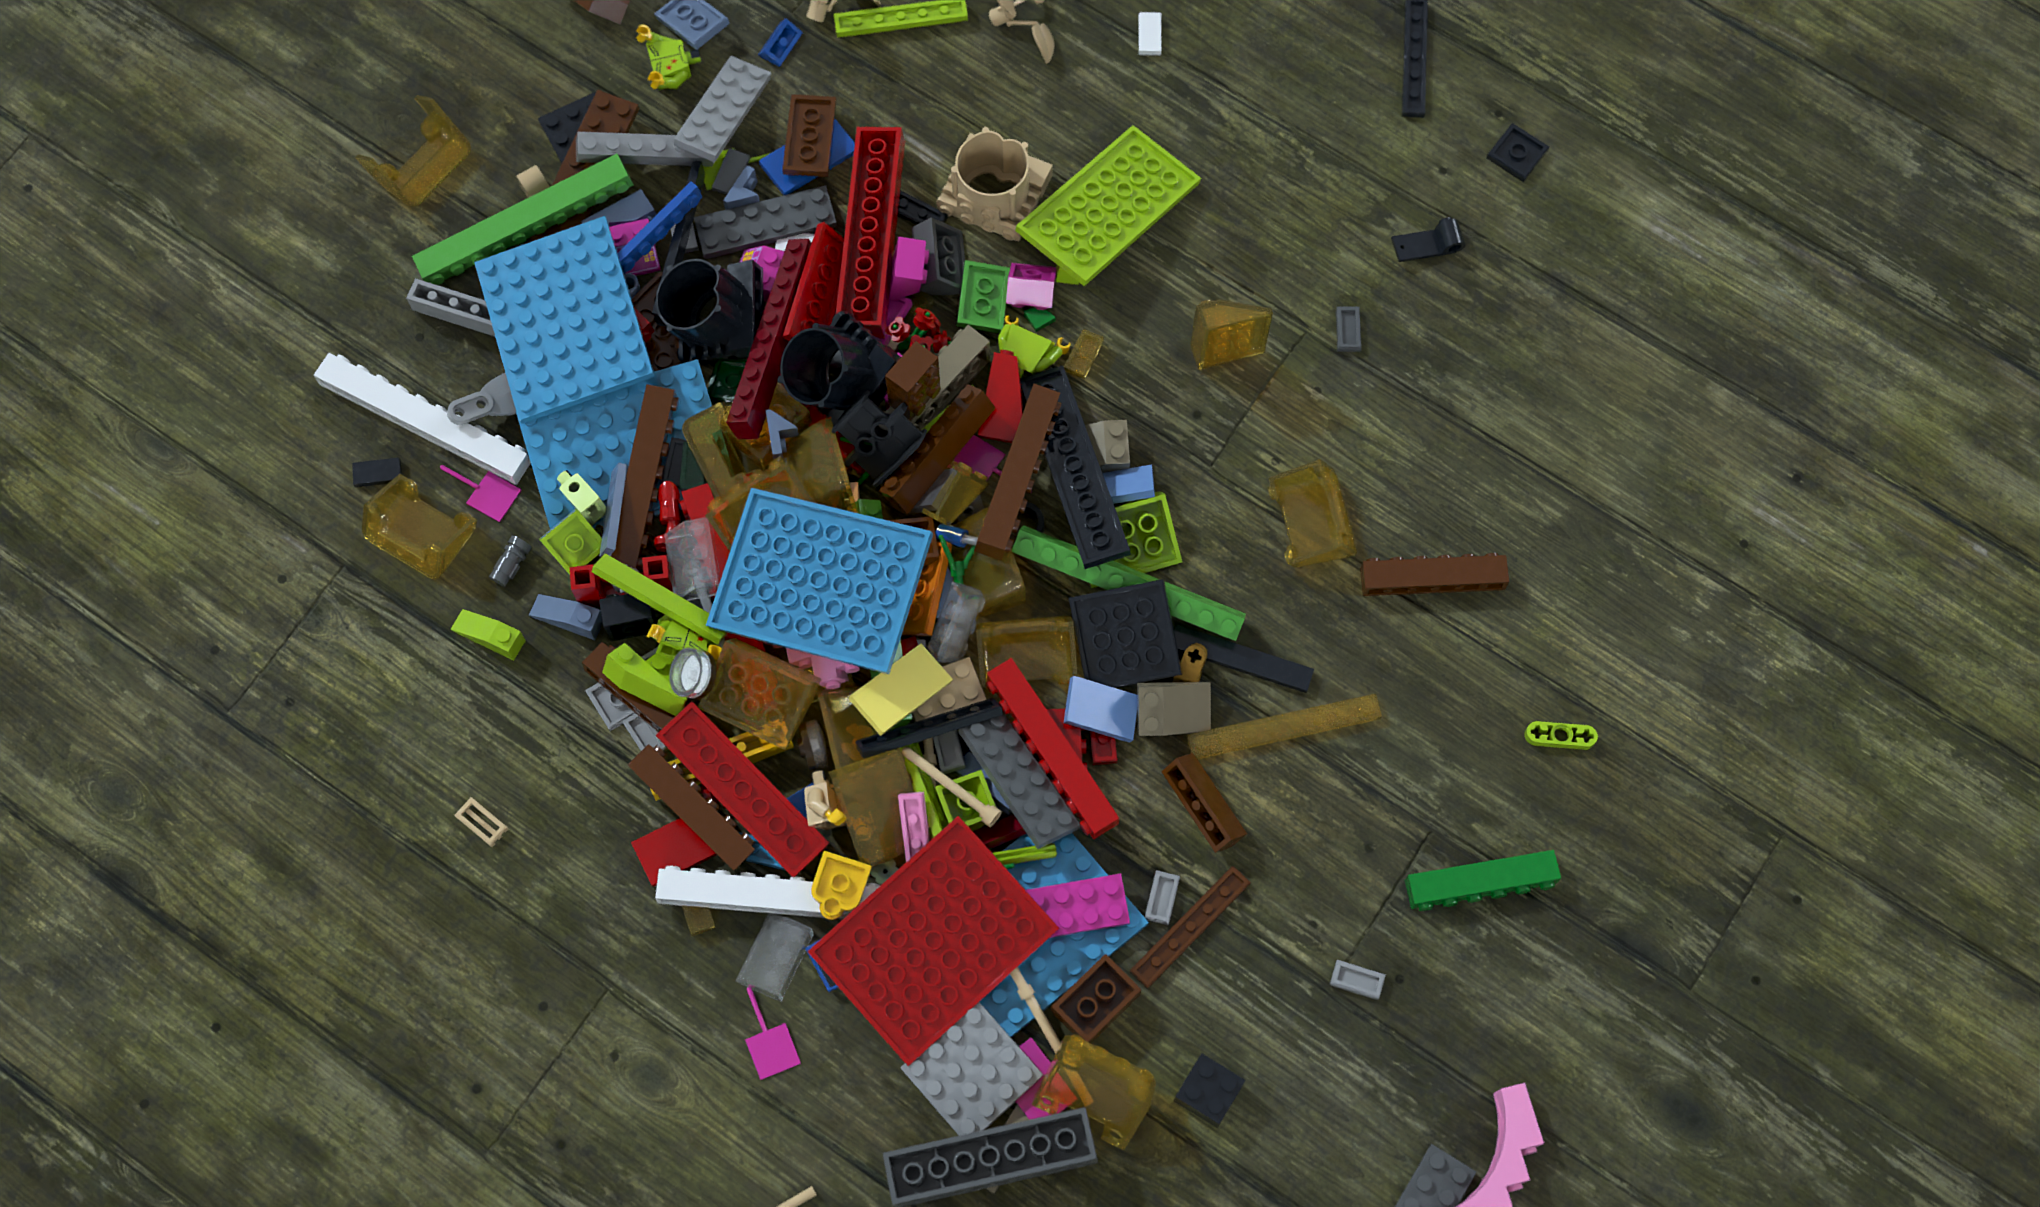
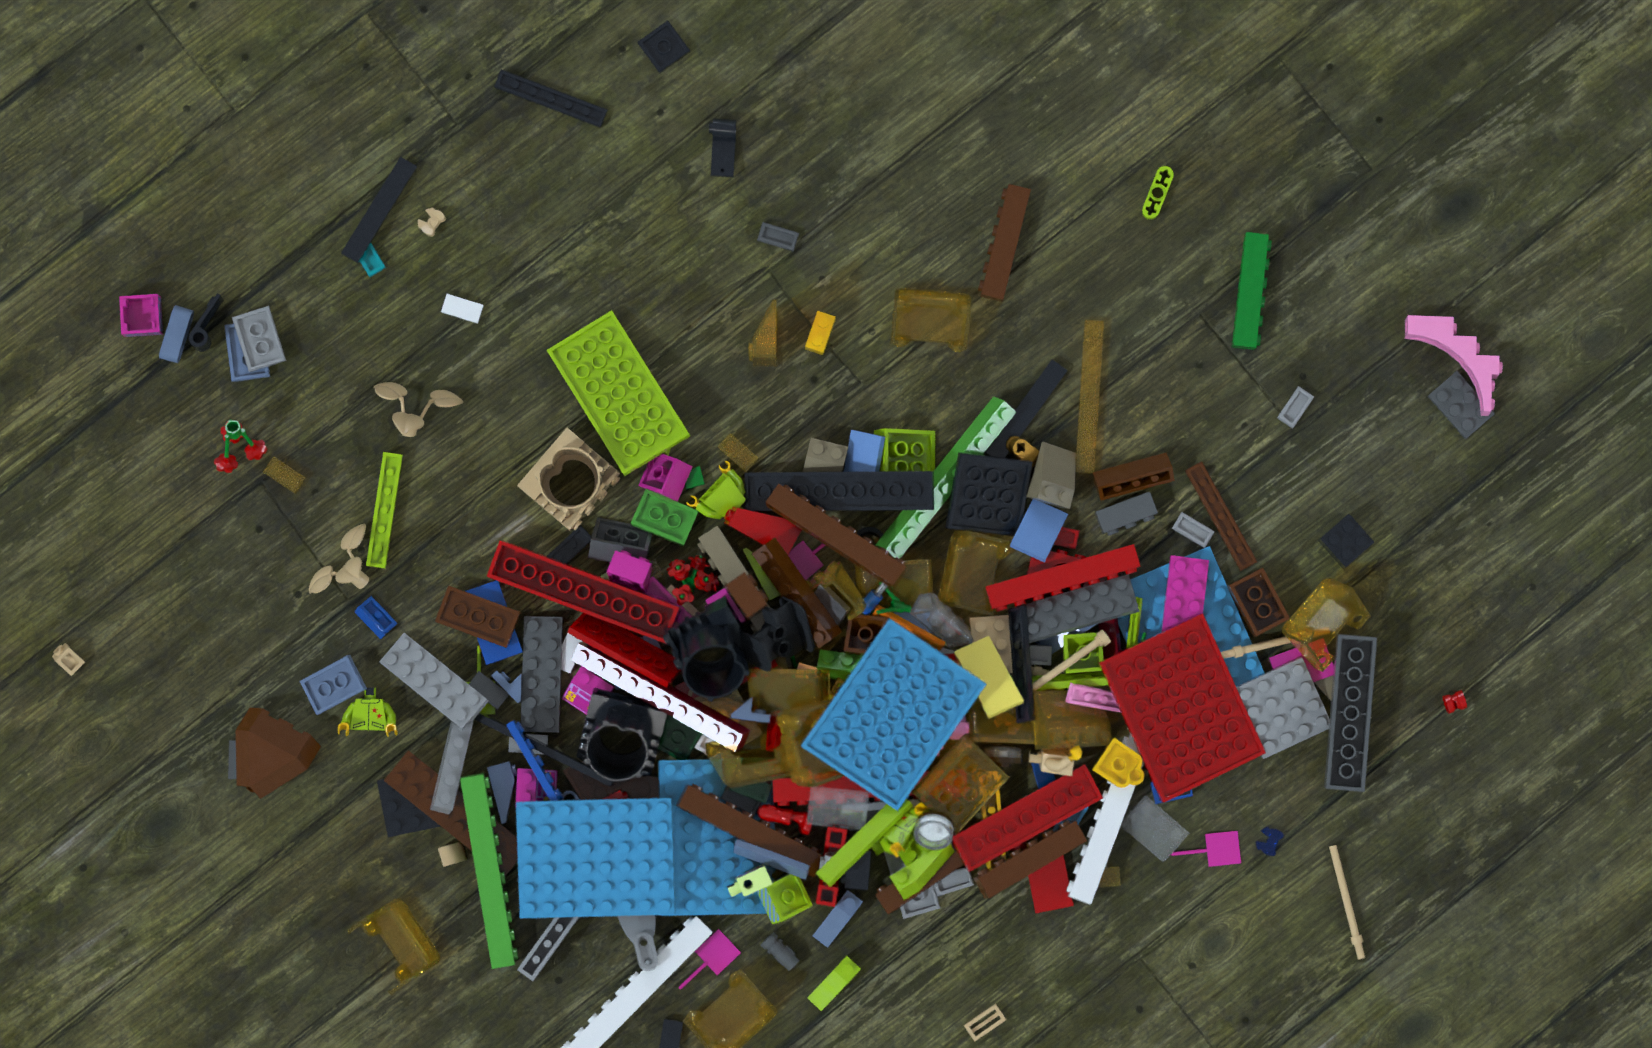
camera: 75 degrees left, 15 degrees up
sand green plant [870,858,898,885] -> none
none -> yellow brick [805,310,836,355]
none -> dark grey brick [1095,491,1158,536]
none -> clear blue piece [1256,827,1284,856]

